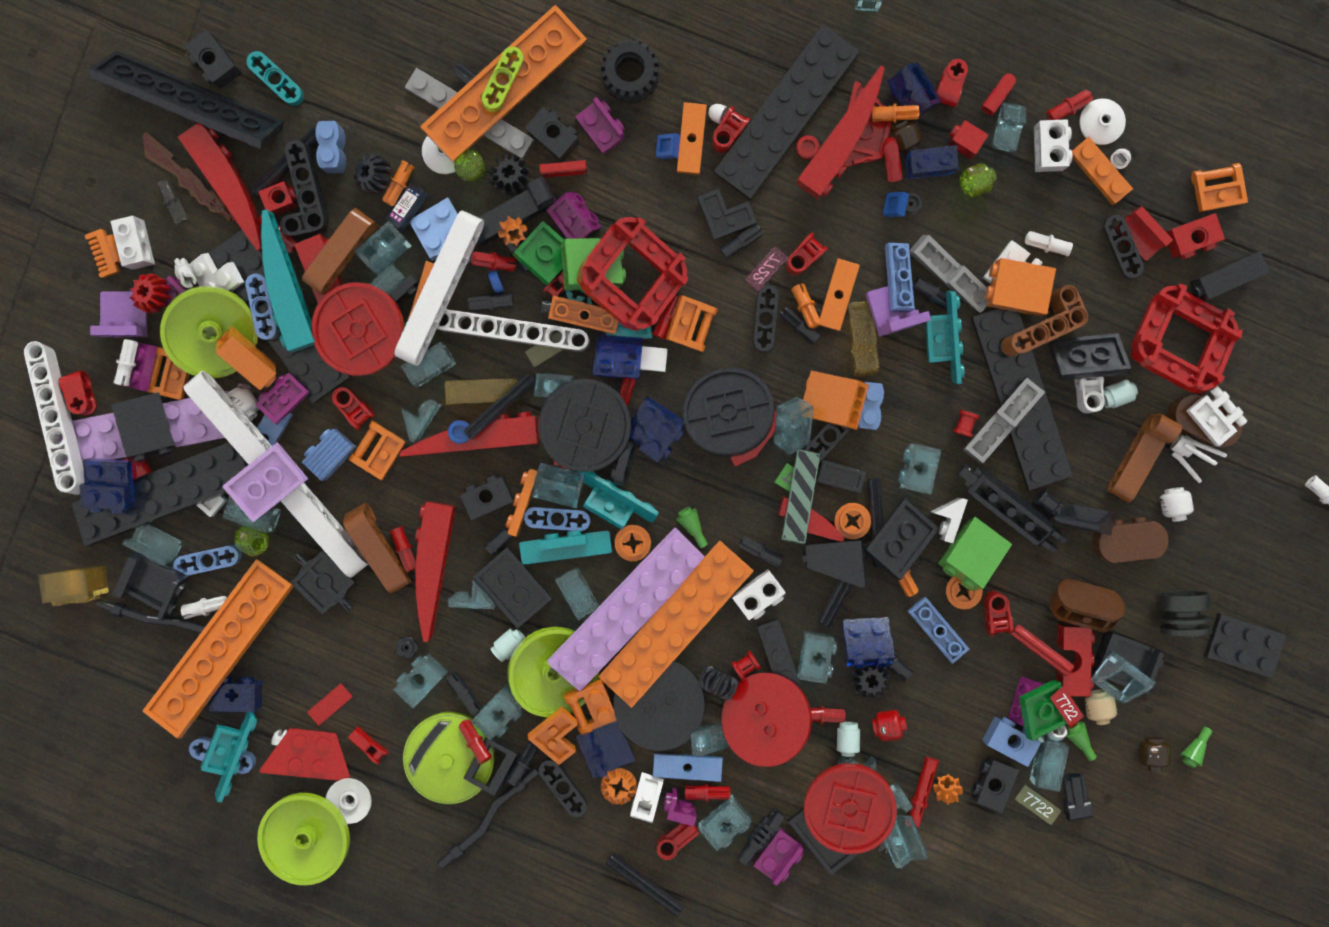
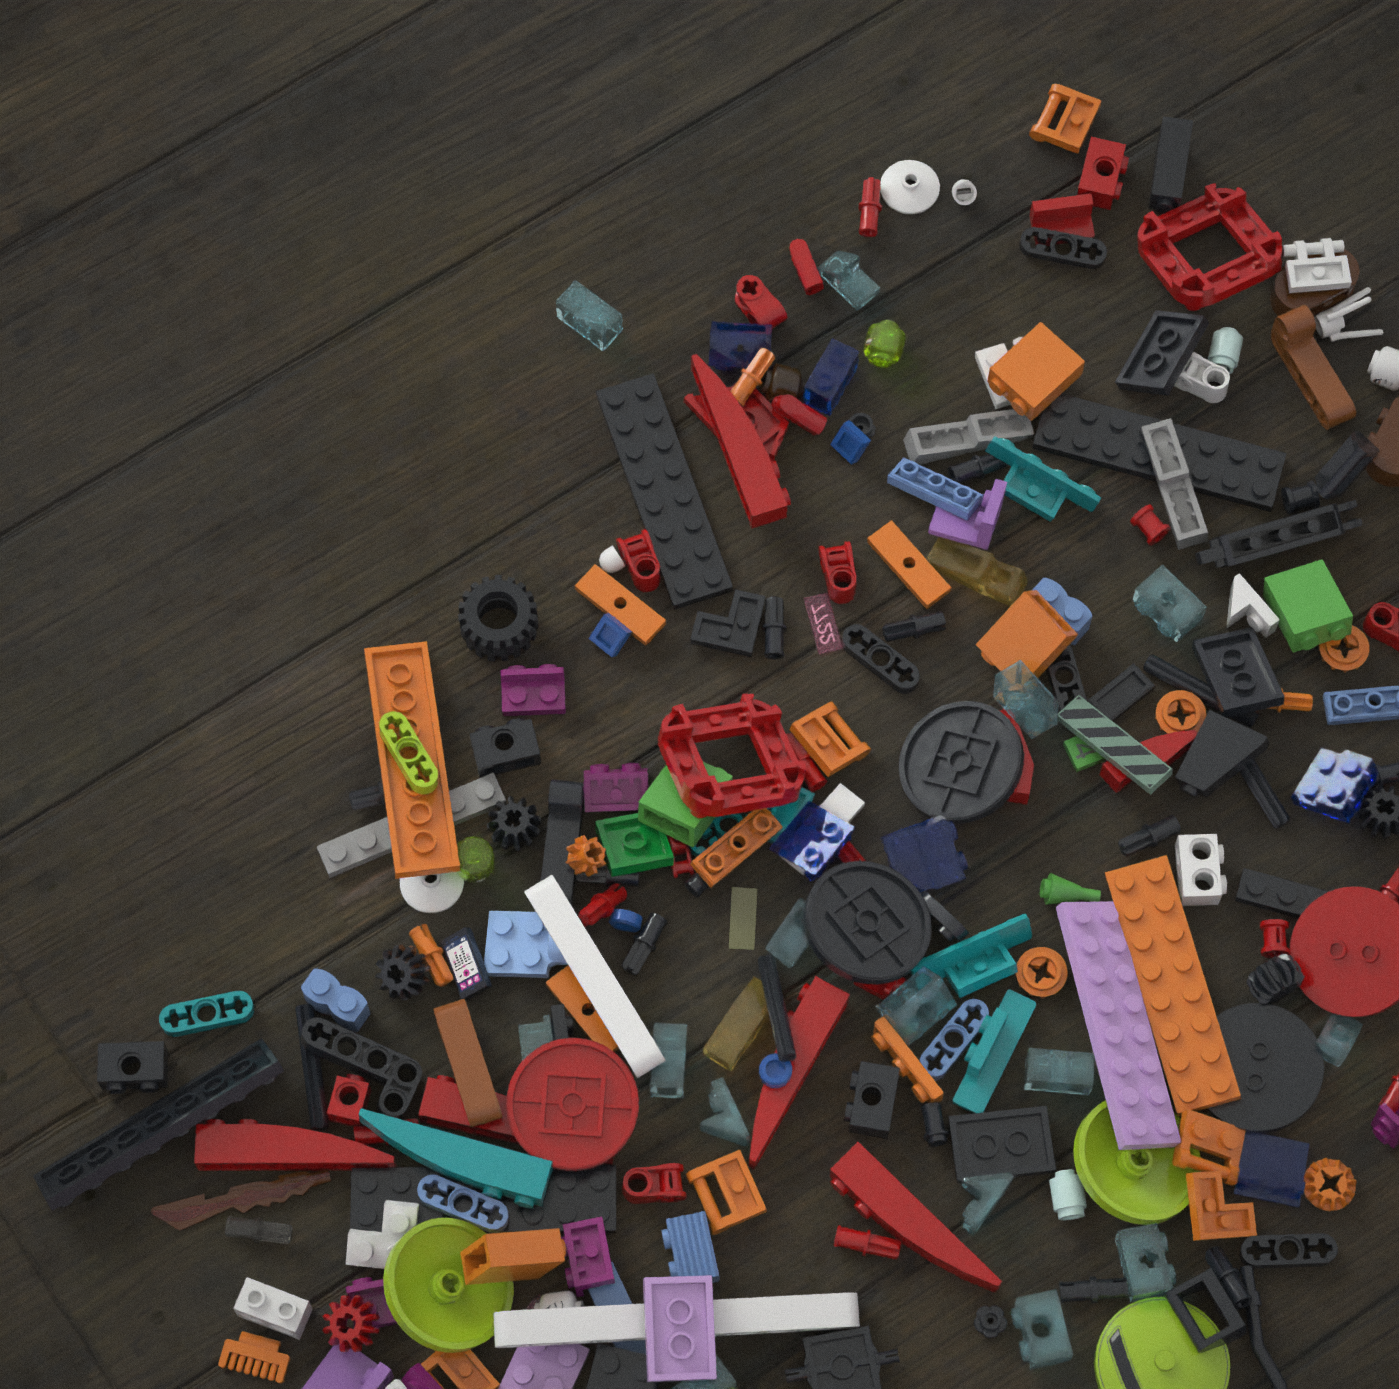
camera: 60 degrees left, 20 degrees down
white axle [174,258,197,288] -> none
dark orange beam [343,502,411,594] -> none
clear light blue brick [354,221,411,276] -> none
white beam [437,309,590,352] -> none
red axle [459,719,492,765] -> none
red tile [540,160,588,178] -> none
white slope [630,772,664,823] -> none
medium blue tile [653,752,723,782] -> none
orange axle [791,283,821,329] -> none
red tile [796,135,820,160] -> none
clear light blue brick [797,631,837,684] -> none
red brick [948,120,988,159] -> none
dark orange beam [1001,285,1088,357] -> none
white axle [1025,231,1073,257] -> none
white brick [1034,120,1072,172] -> none
orange plate [1072,137,1133,205] -> none

